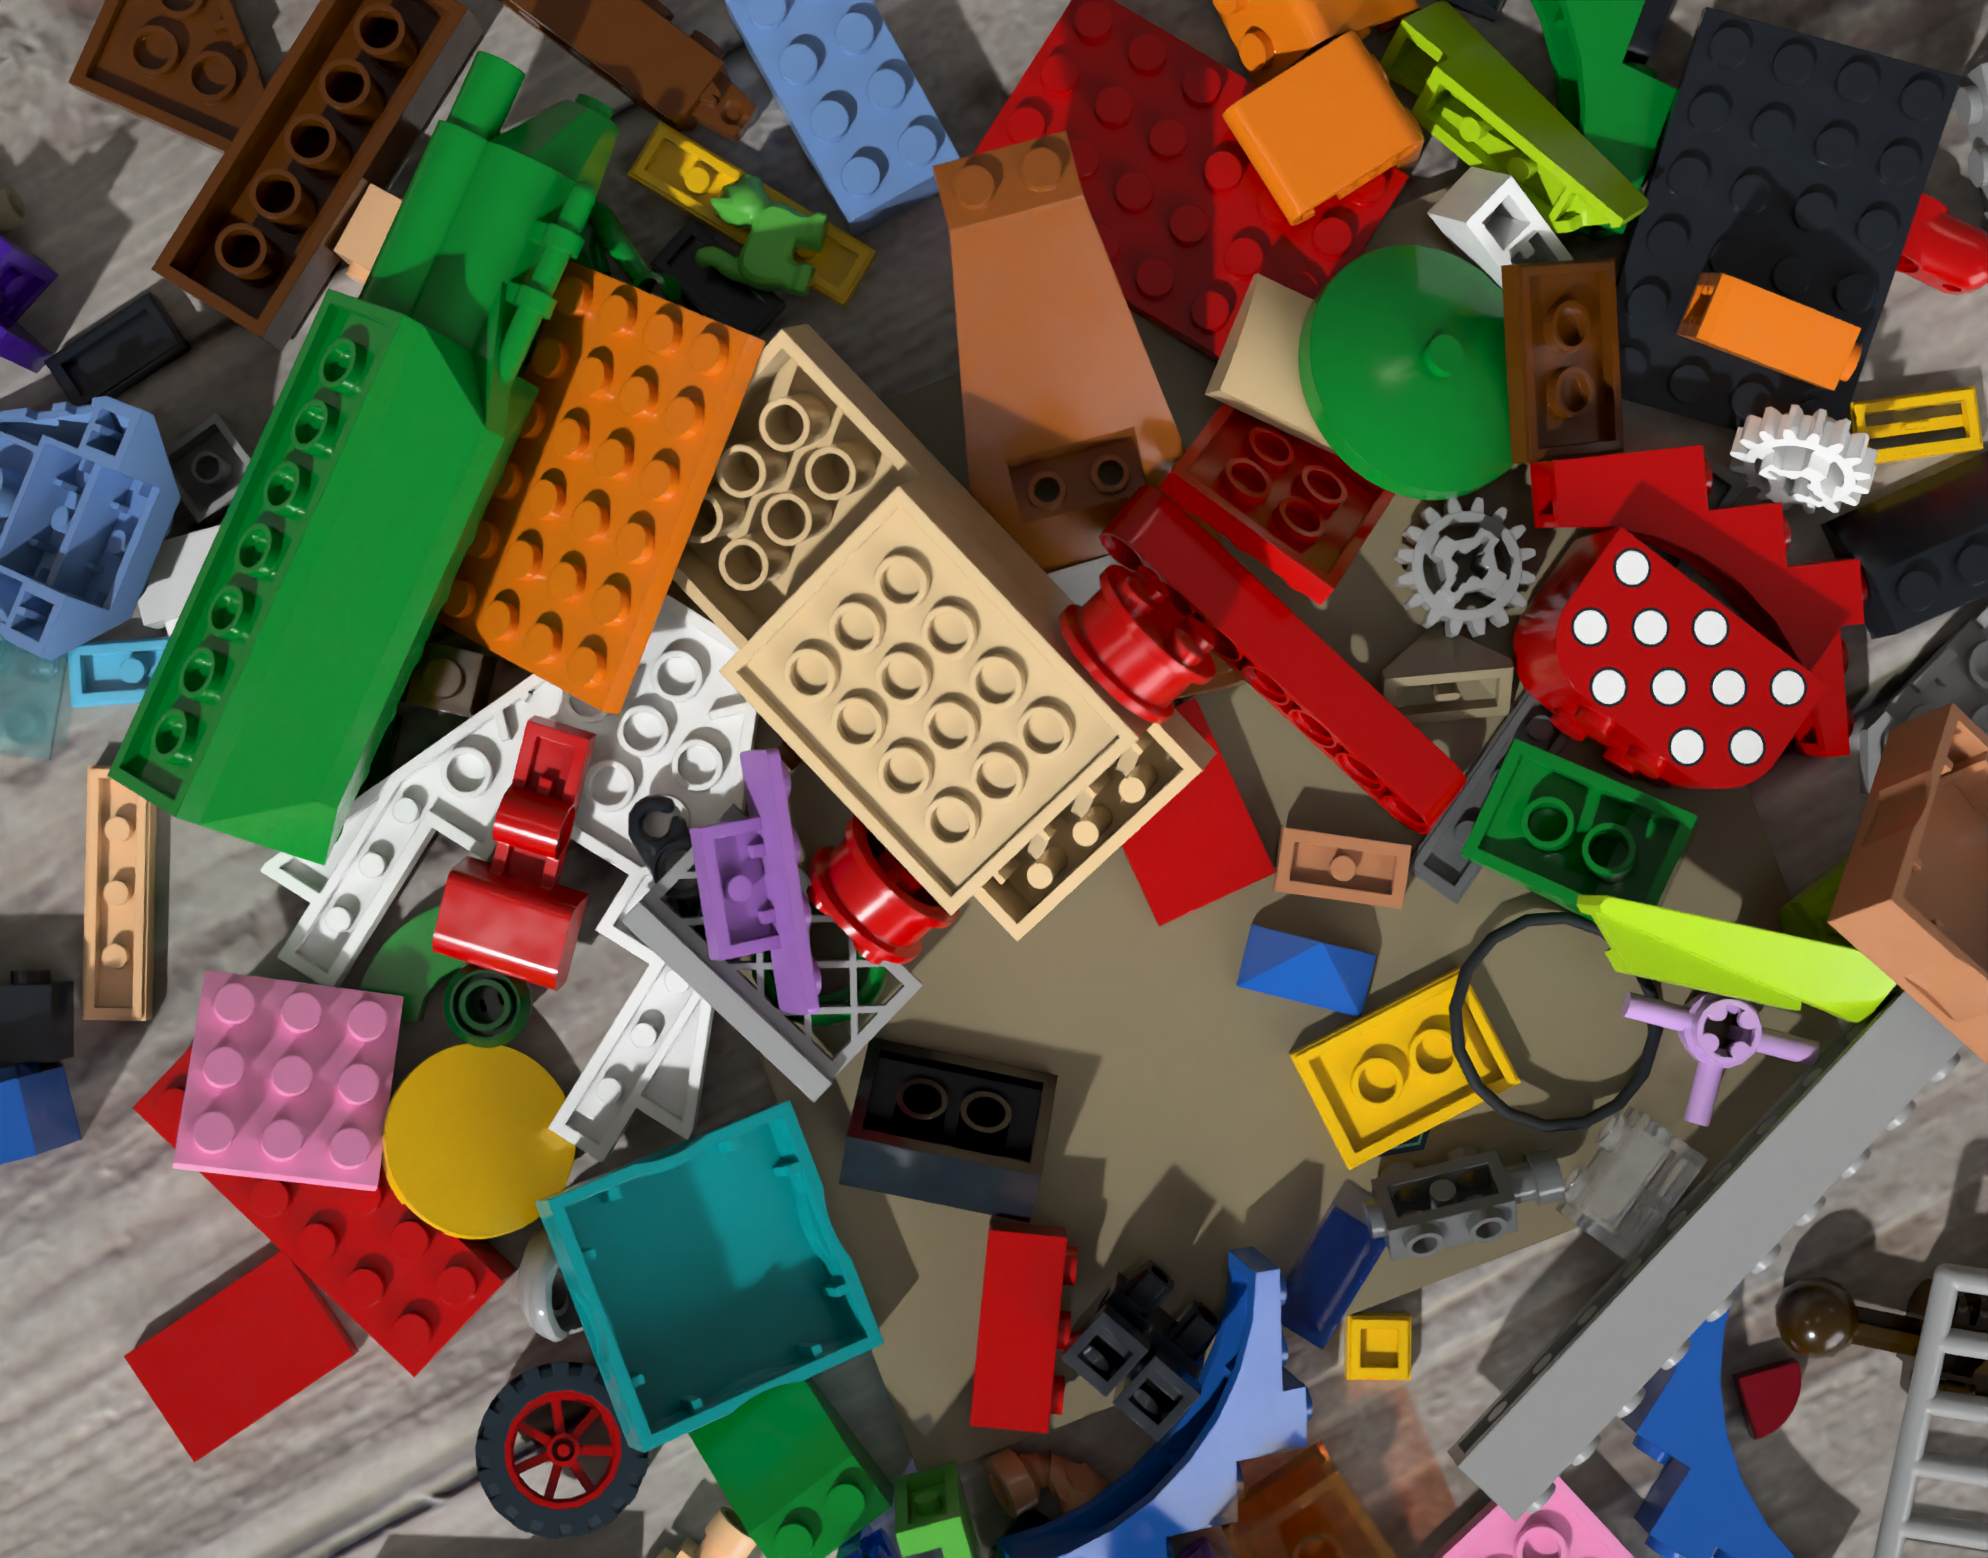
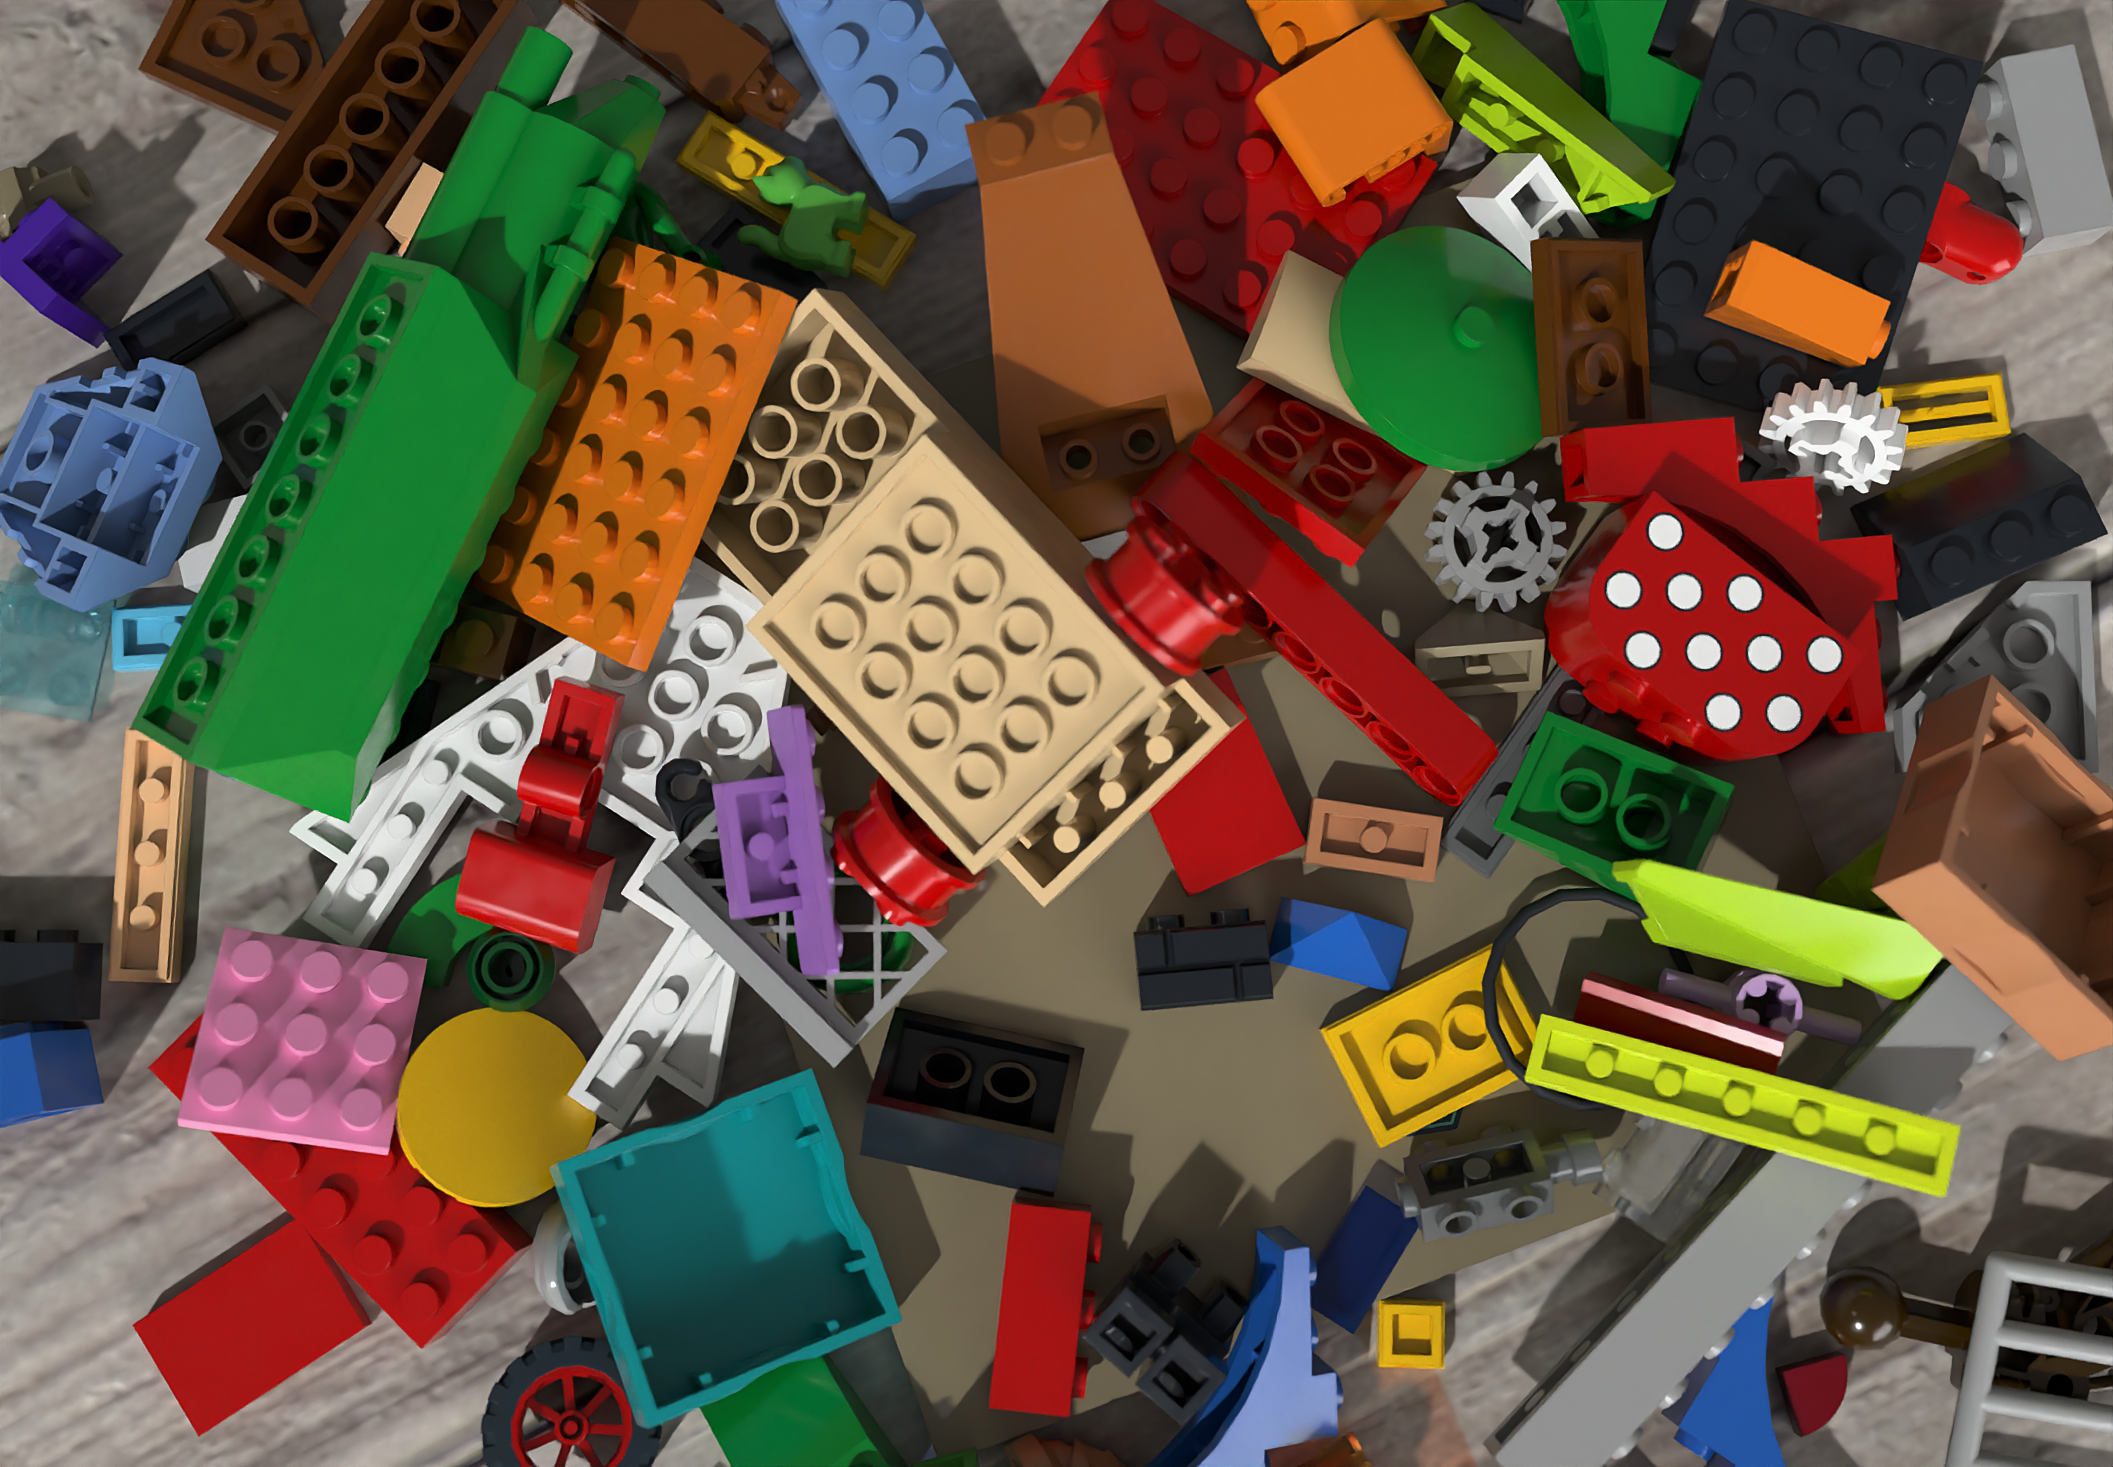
camera: 10 degrees right, 5 degrees down
none -> black brick [1133,908,1273,1011]
none -> neon yellow plate [1525,1013,1961,1197]
none -> red tile [1573,970,1788,1076]

